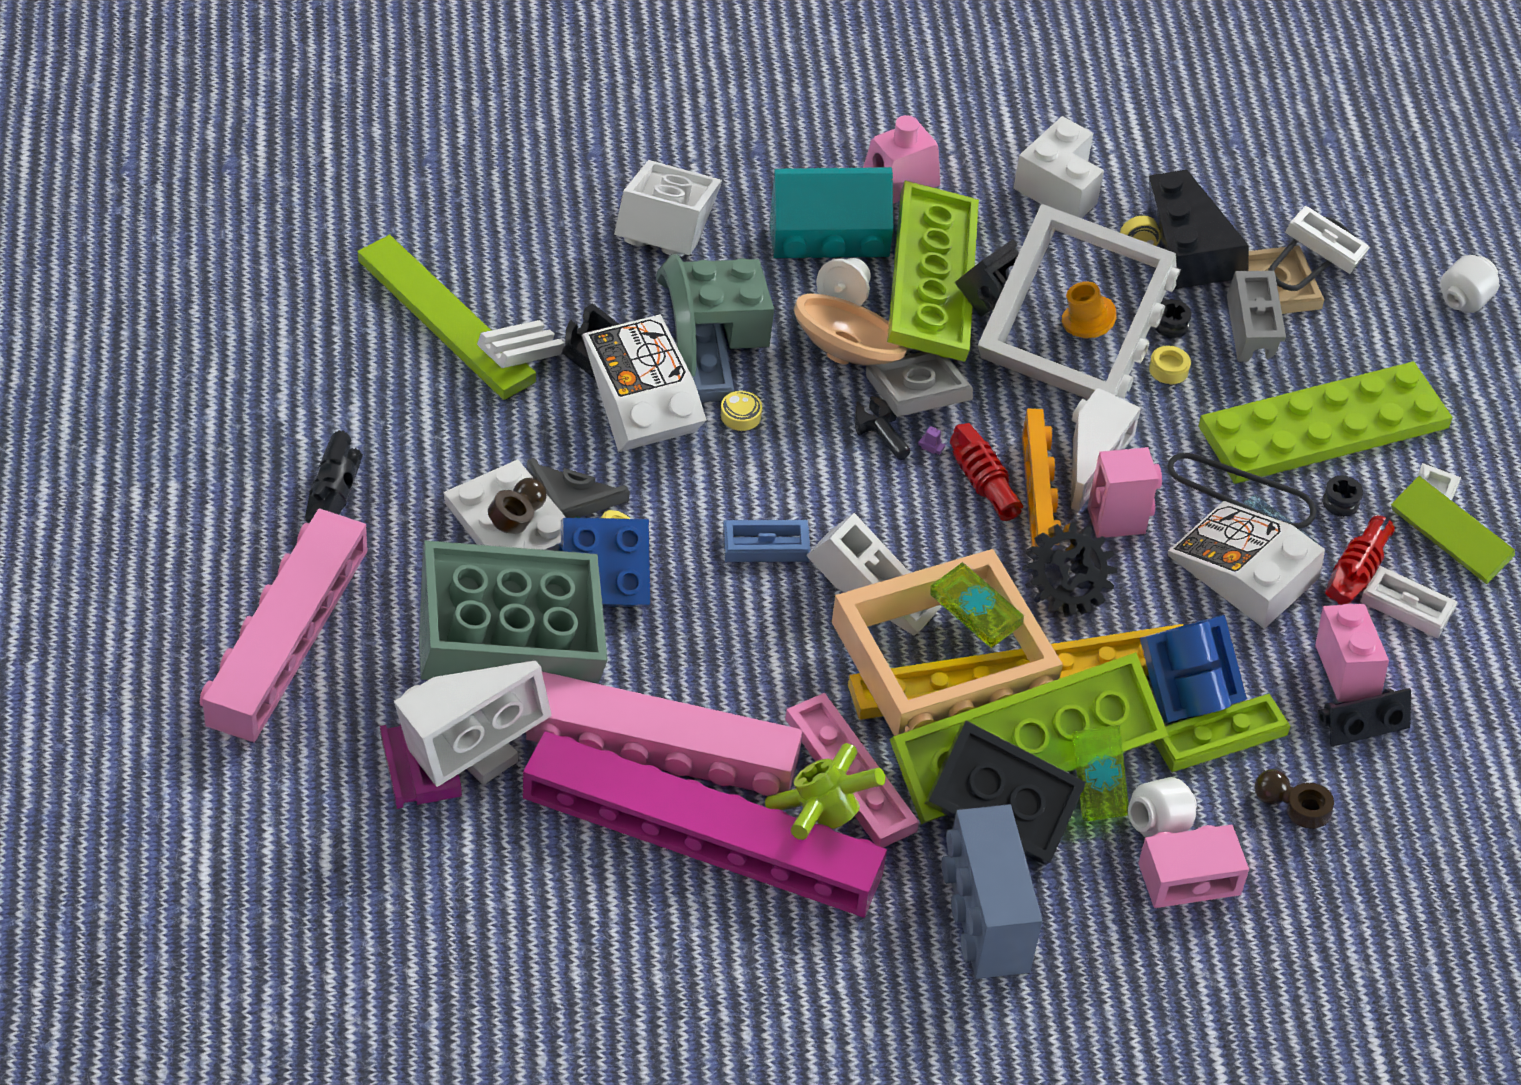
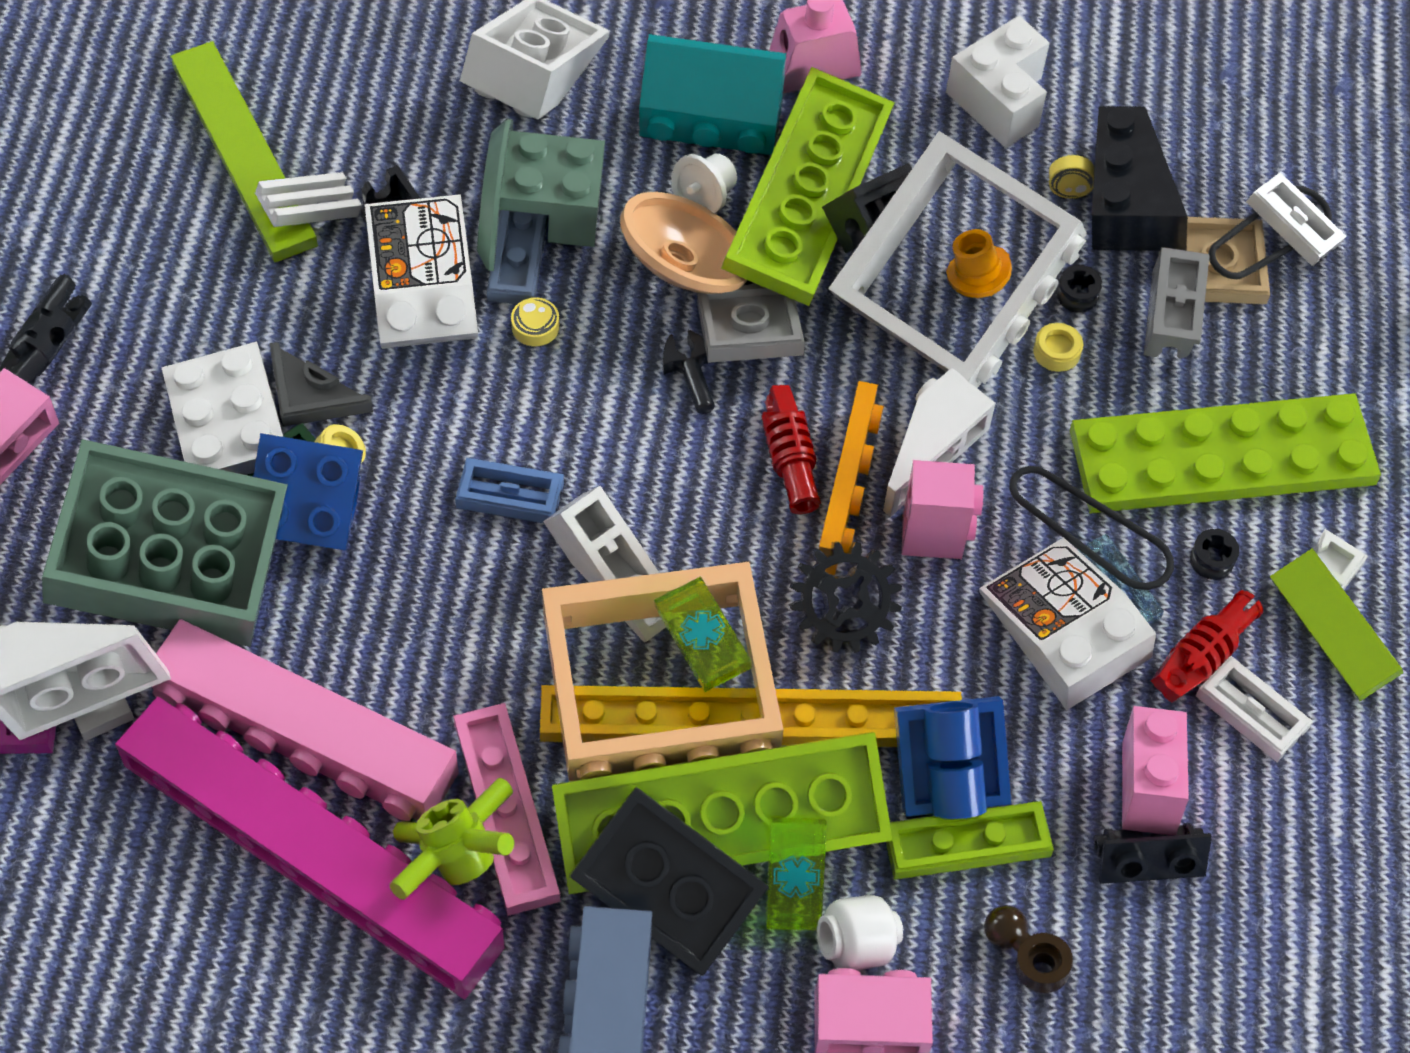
camera: 15 degrees right, 10 degrees up
dark brown plate [487,478,547,534] -> none
medium lavender piece [918,426,946,455] -> none

